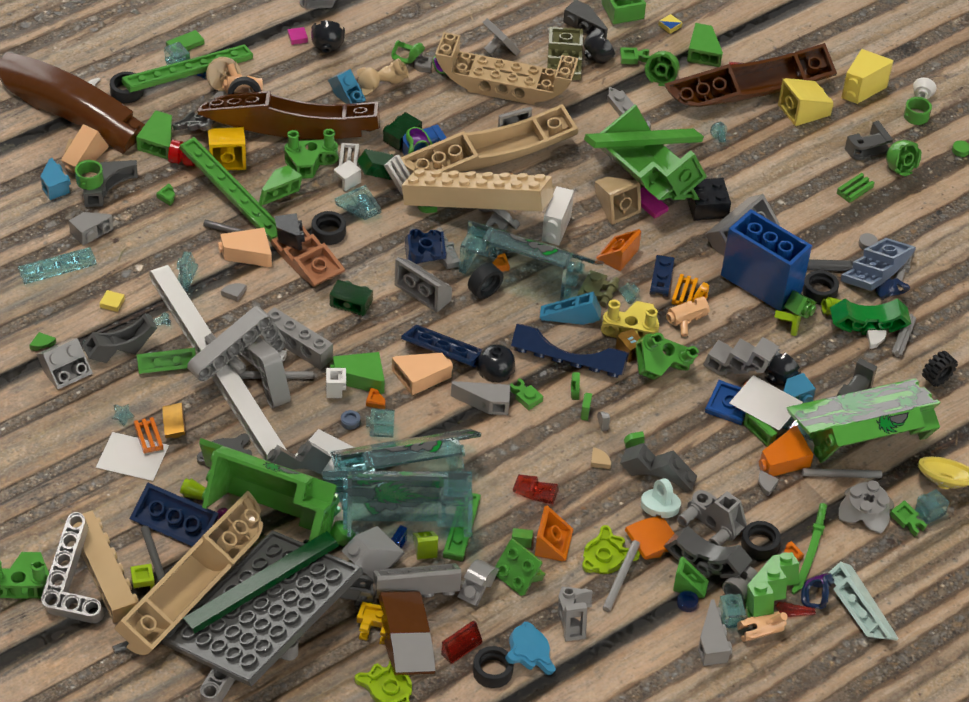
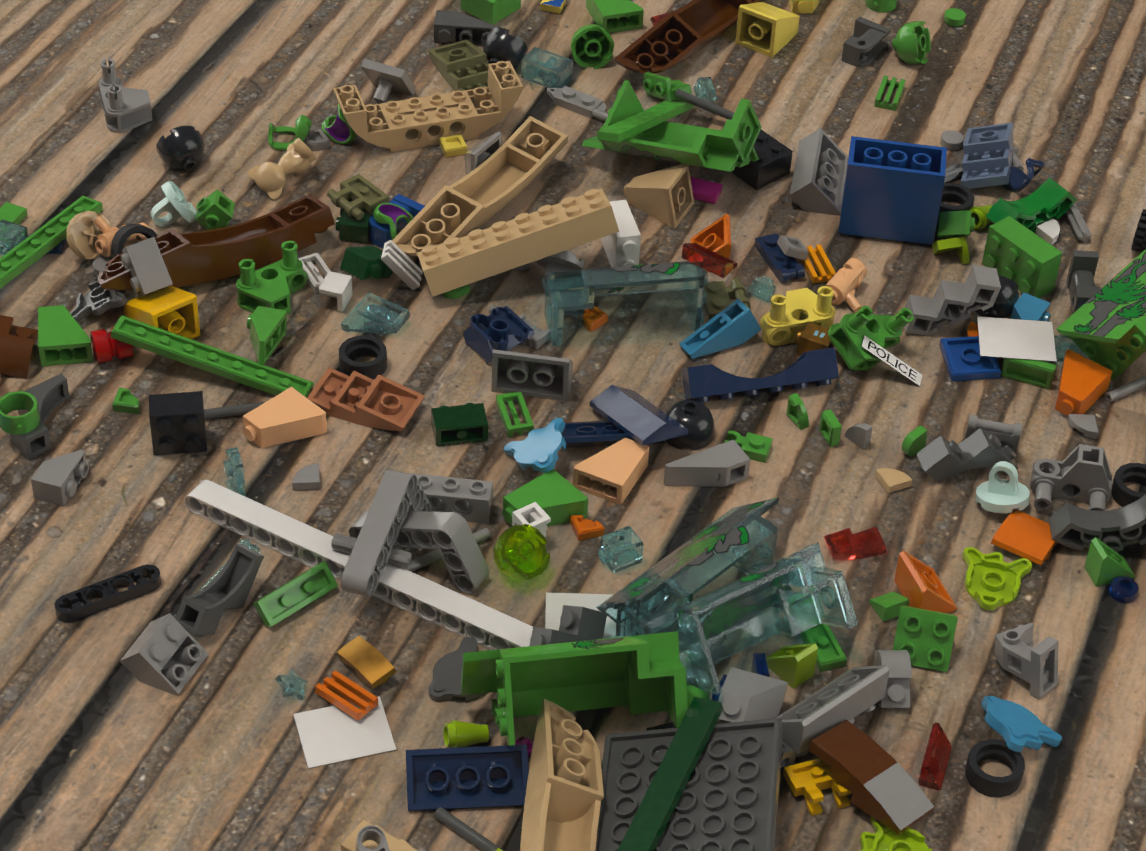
camera: 30 degrees left, 5 degrees down
clear light blue plate [18,247,97,284] -> none
bright green tile [29,332,56,351] -> none
light yellow tile [100,290,125,312] -> none
black slope [275,213,305,250] -> none
dark pink tile [288,27,308,45] -> none
dark azure slope [328,69,366,104] -> none
sand blue tile [341,410,360,430] -> none
black tyre [467,263,504,299] -> none
light grey bar [603,540,640,612] -> none
bright green plate [620,47,650,64] -> none
light orange tile [692,282,709,303] -> none
none -> black beam [54,564,161,623]
none -> light grey brick [121,237,173,297]
none -> black brick [149,391,207,456]
none -> light aqua tile [150,181,197,227]
none -> bright green brick [195,190,235,230]
none -> olive plate [327,174,389,220]
none -> light yellow tile [439,135,468,158]
none -> clear neon green cylinder [493,524,550,581]
none -> bright green tile [496,391,534,437]
none -> dark azure tile [503,418,566,473]
none -> clear light blue brick [521,47,573,88]
none -> slope [590,385,688,445]
none -> bright green bracket [643,72,692,101]
none -> dark grey piece [674,88,734,120]
none -> clear red slope [681,243,738,278]
none -> light grey tile [777,235,809,260]
none -> white sticker [862,335,922,386]
none -> light grey plate [964,414,1023,454]
none -> bright green brick [982,216,1062,298]

